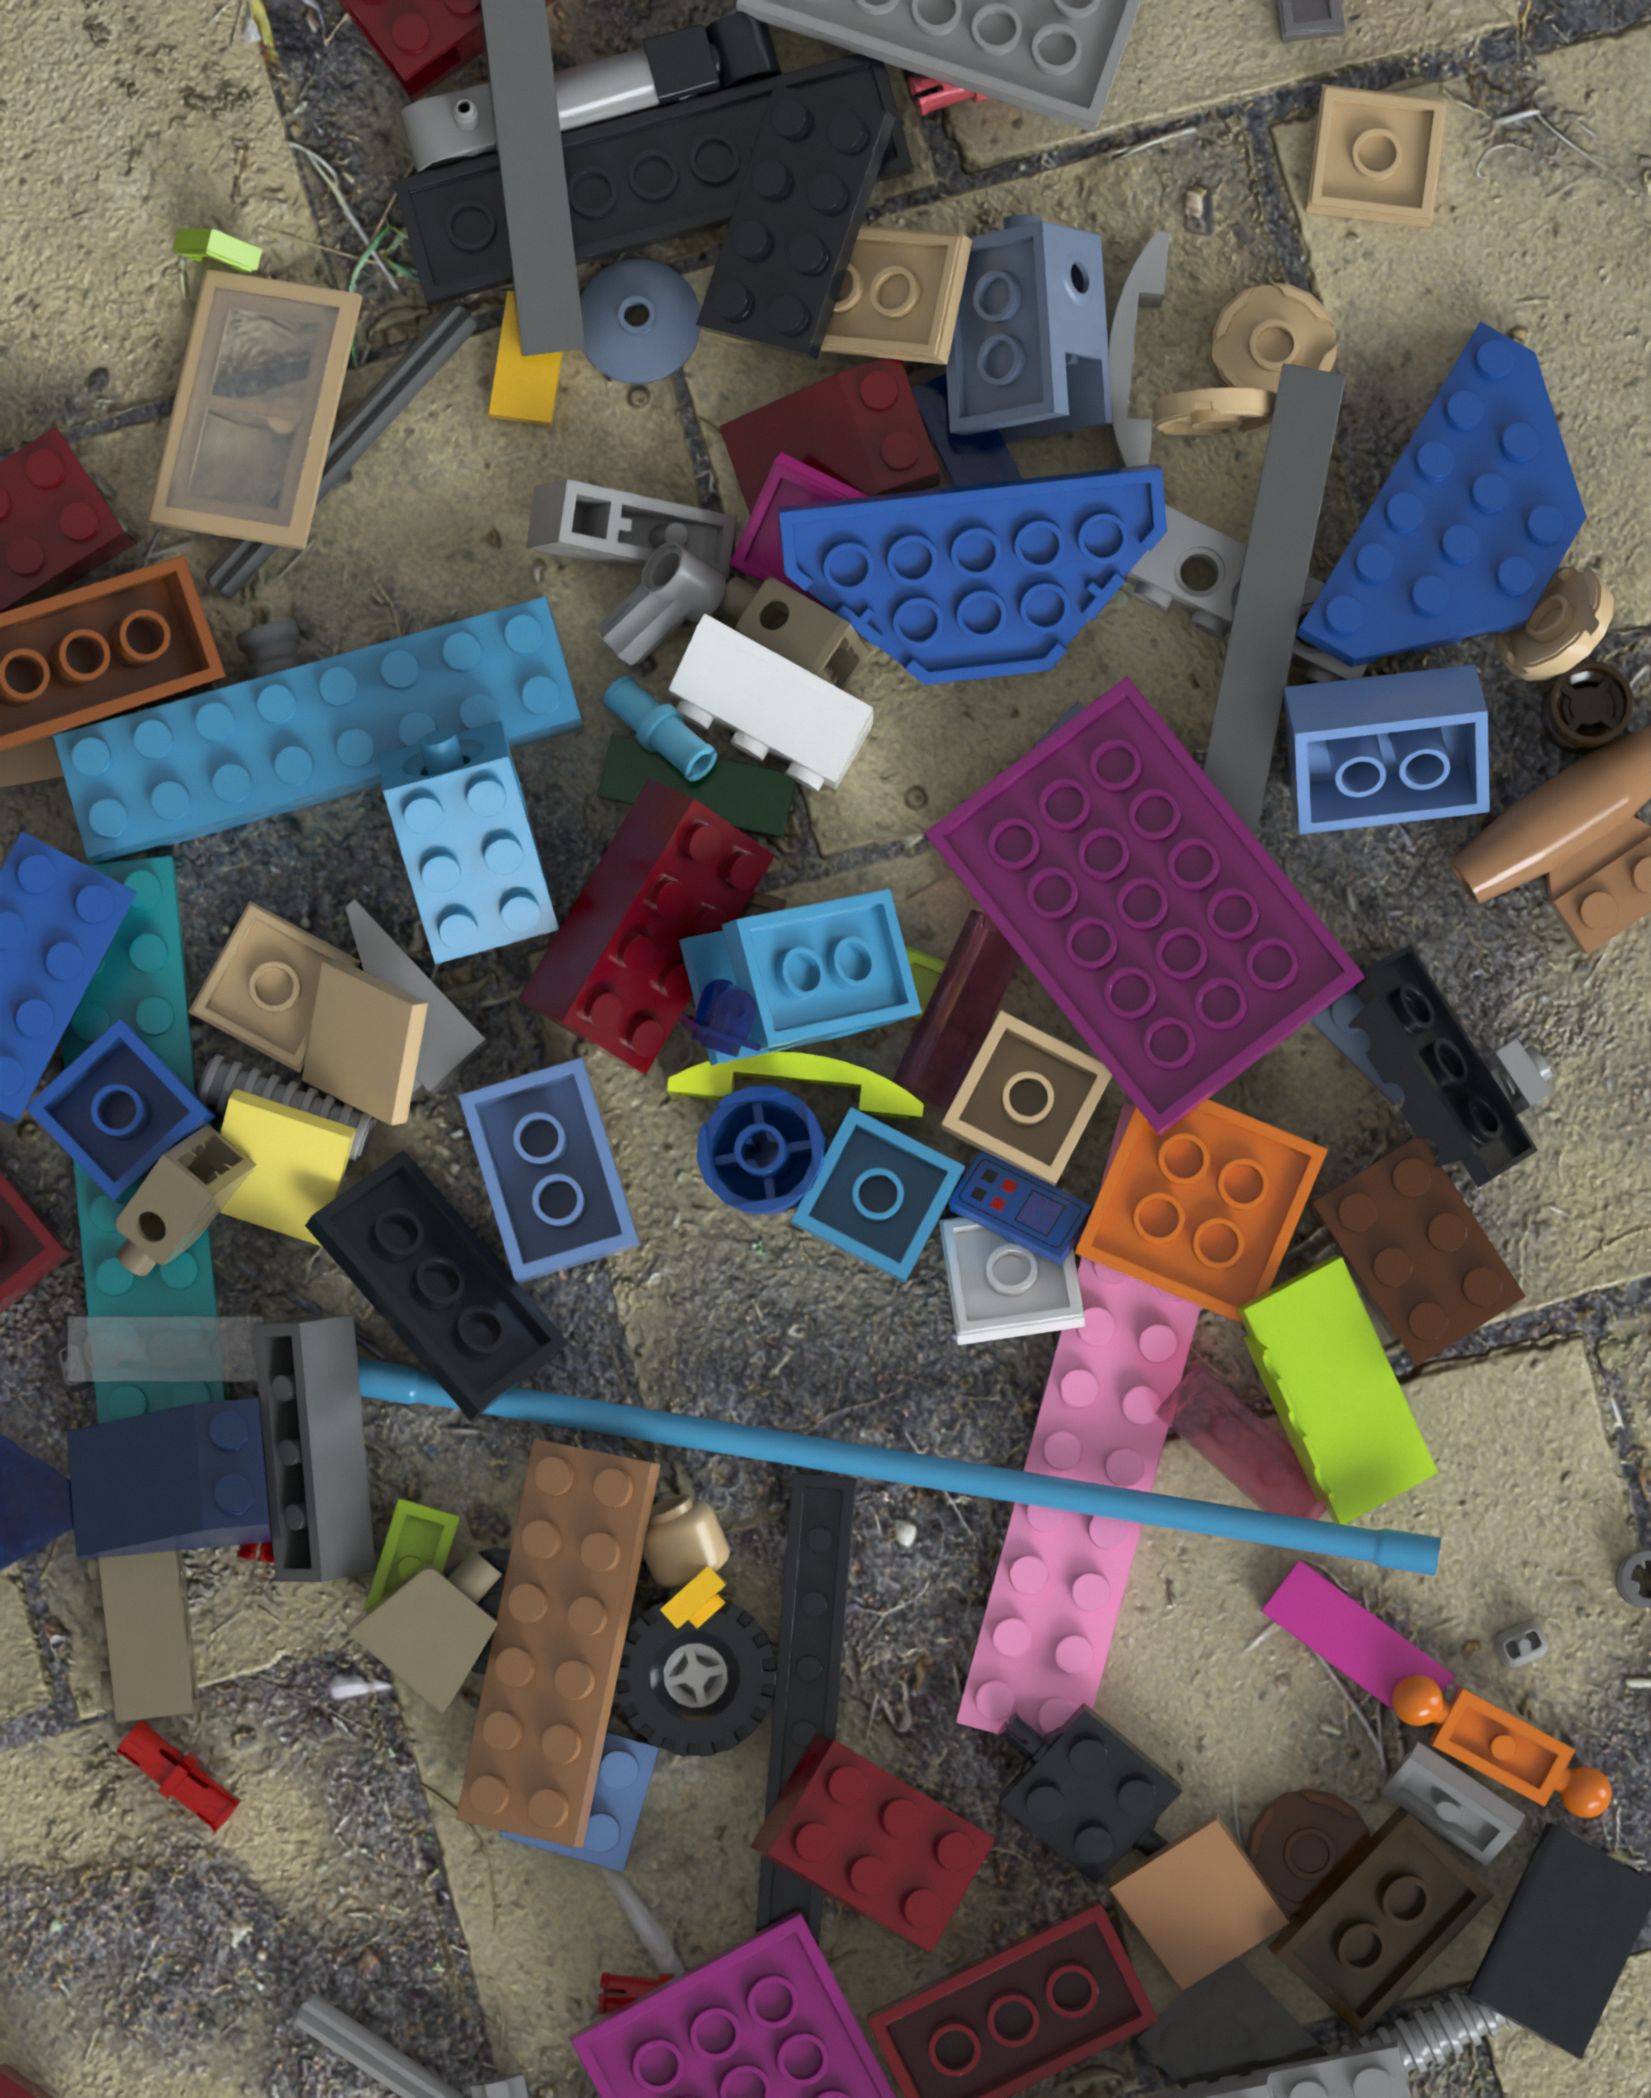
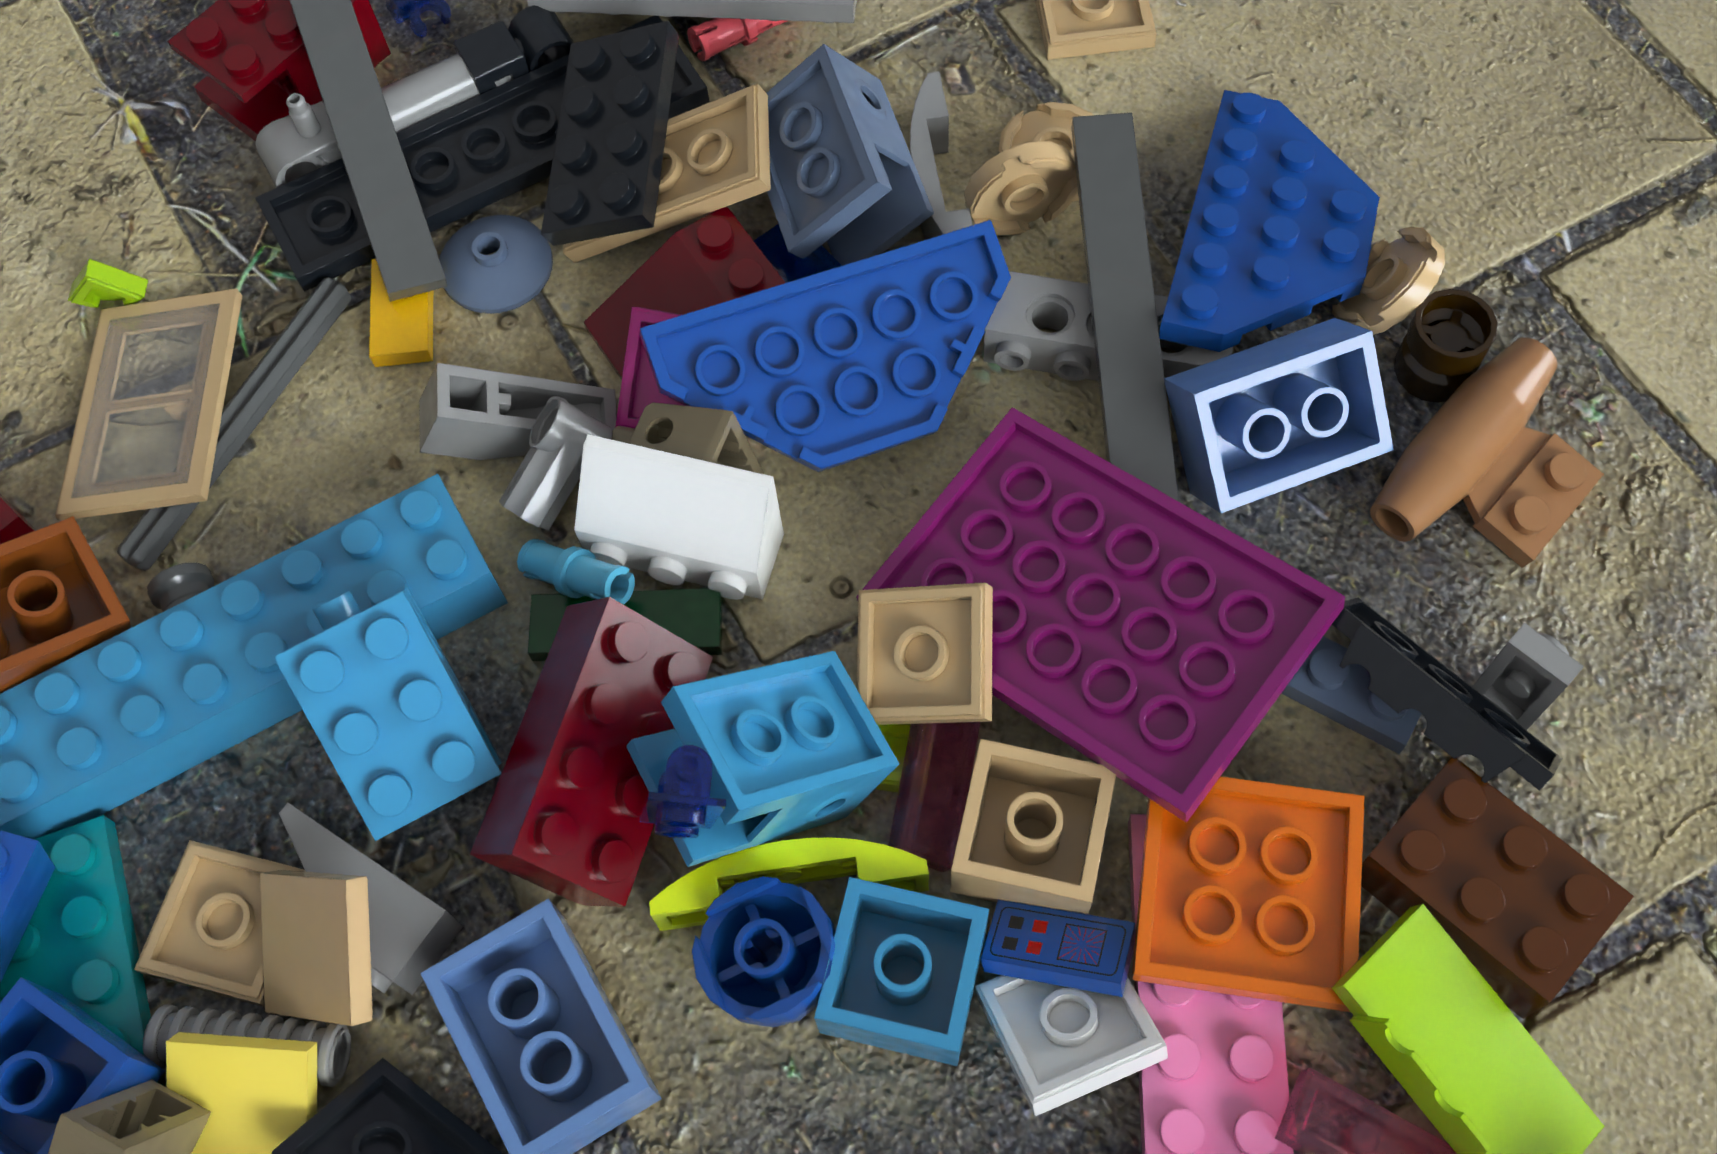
camera: 15 degrees left, 20 degrees down
none -> tan tile [857,583,993,725]

